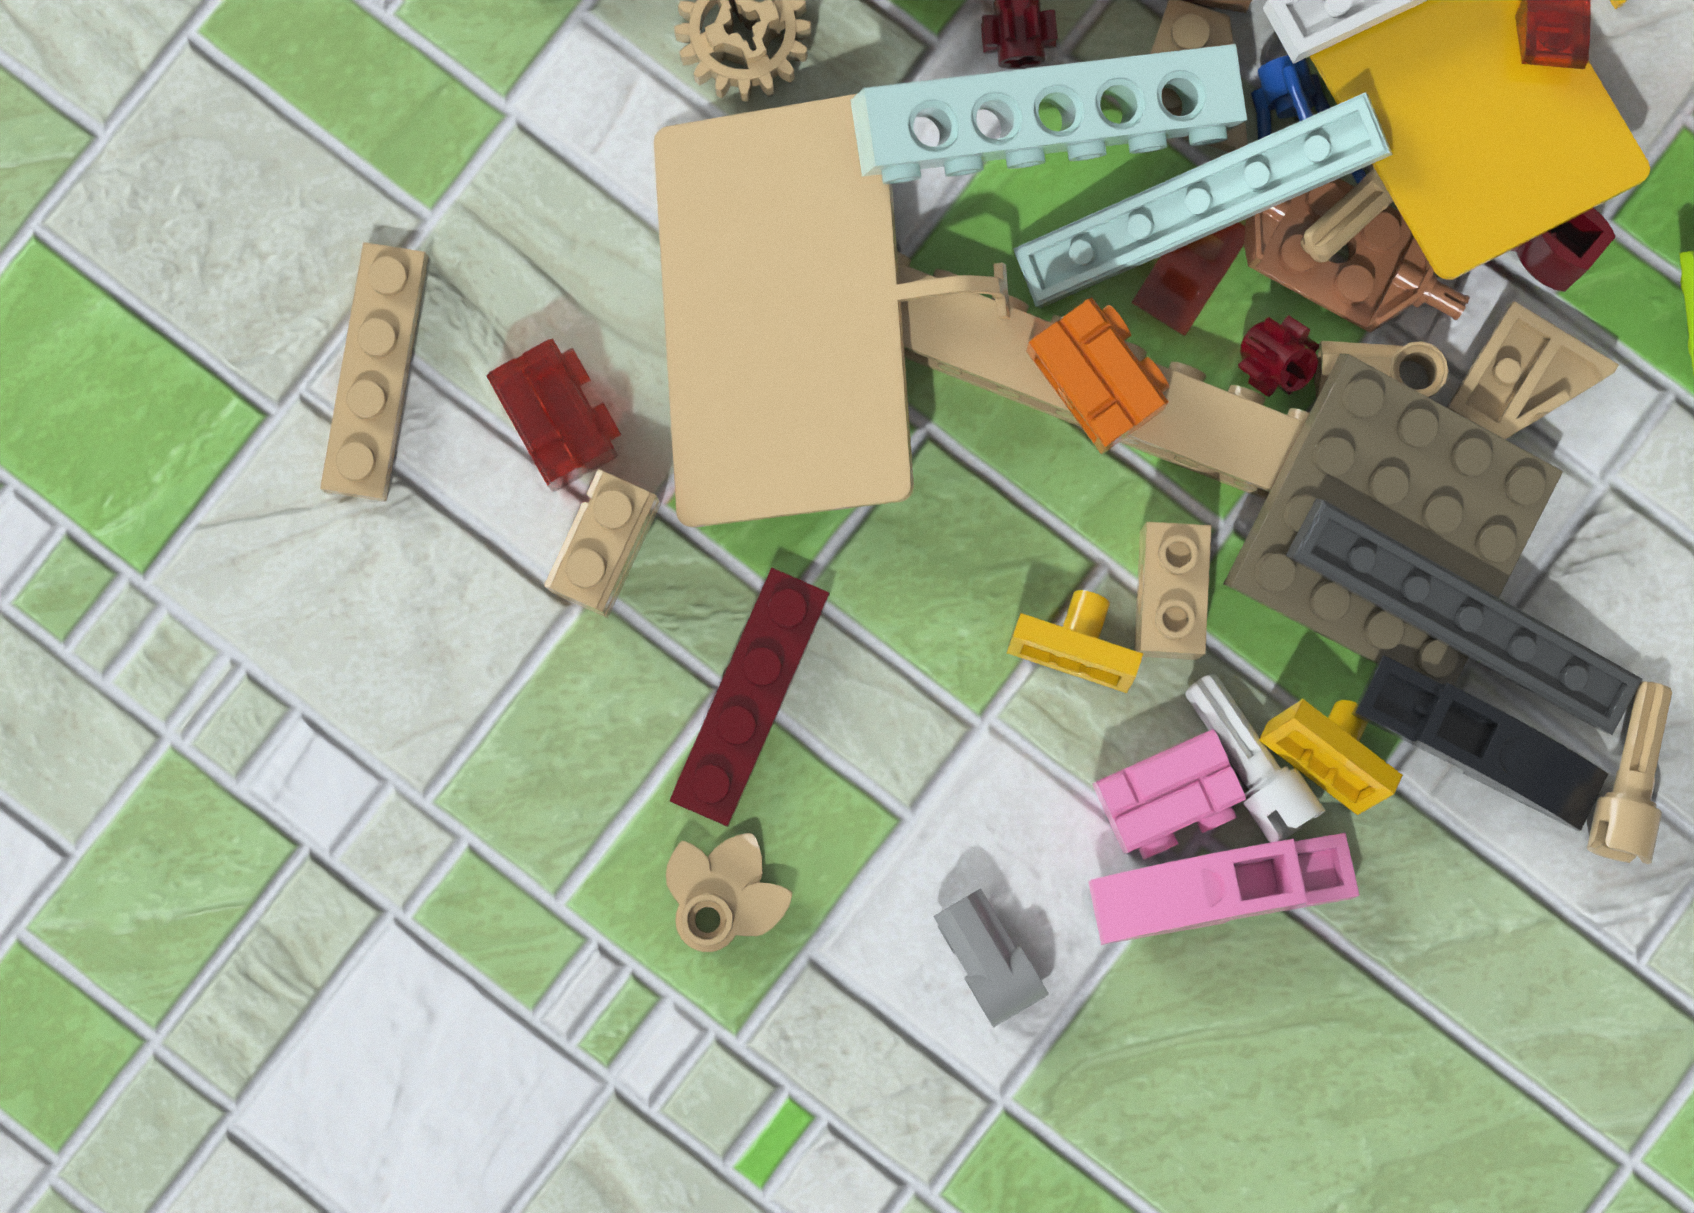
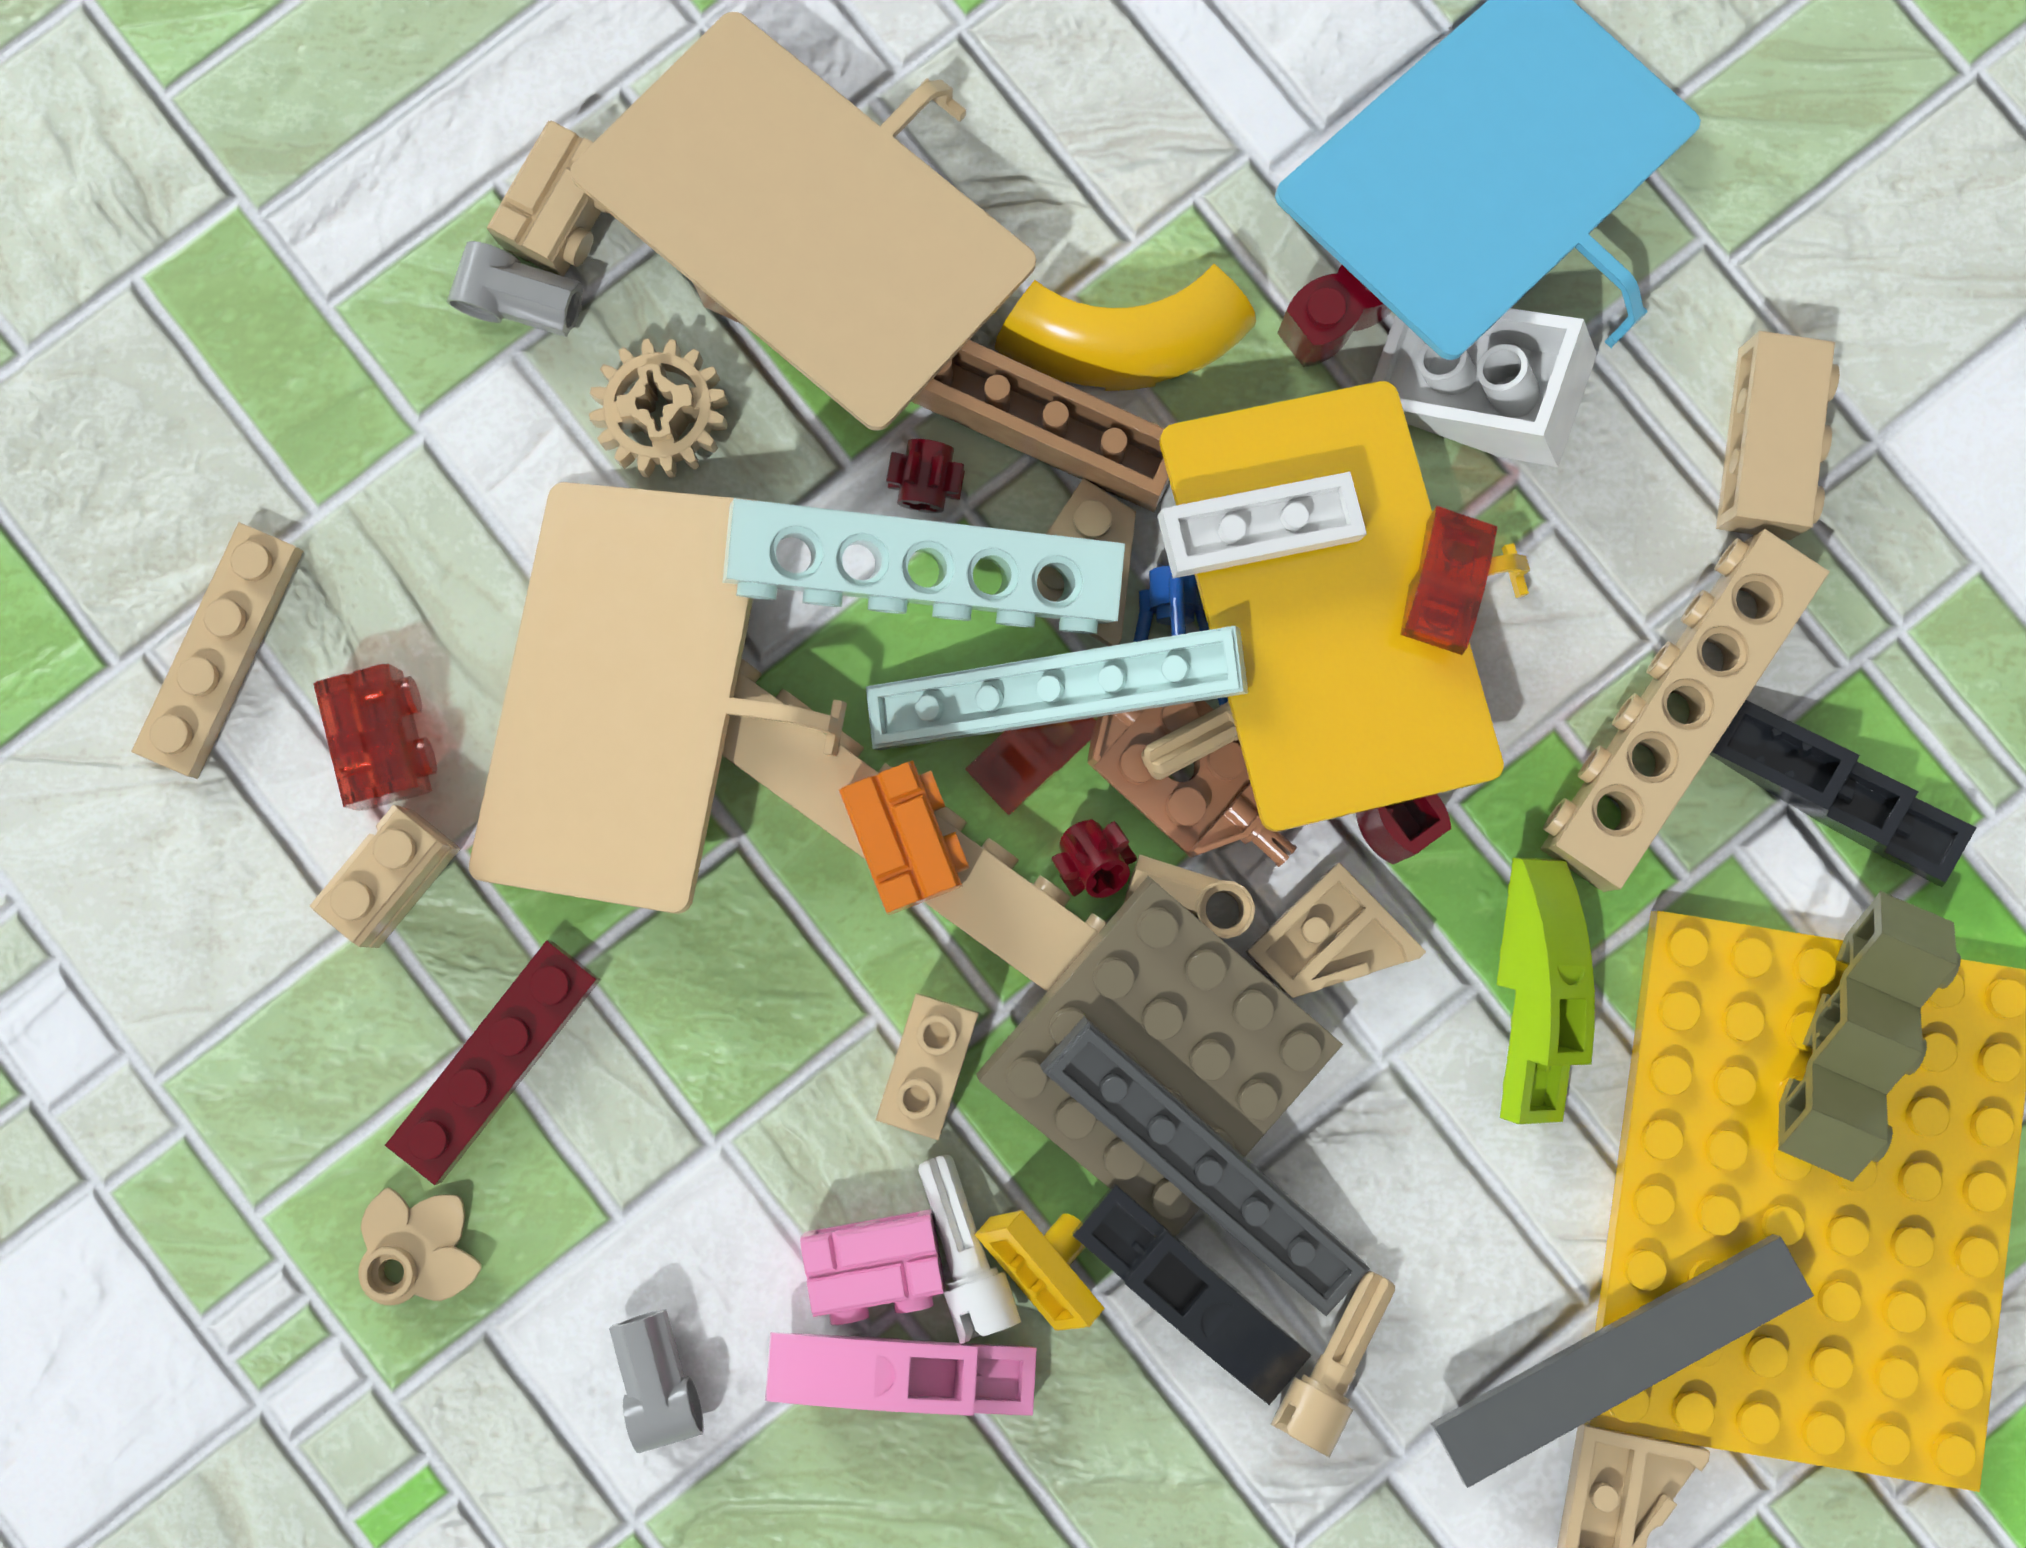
camera: 10 degrees right, 0 degrees up
yellow tile [1006,590,1143,693] -> none

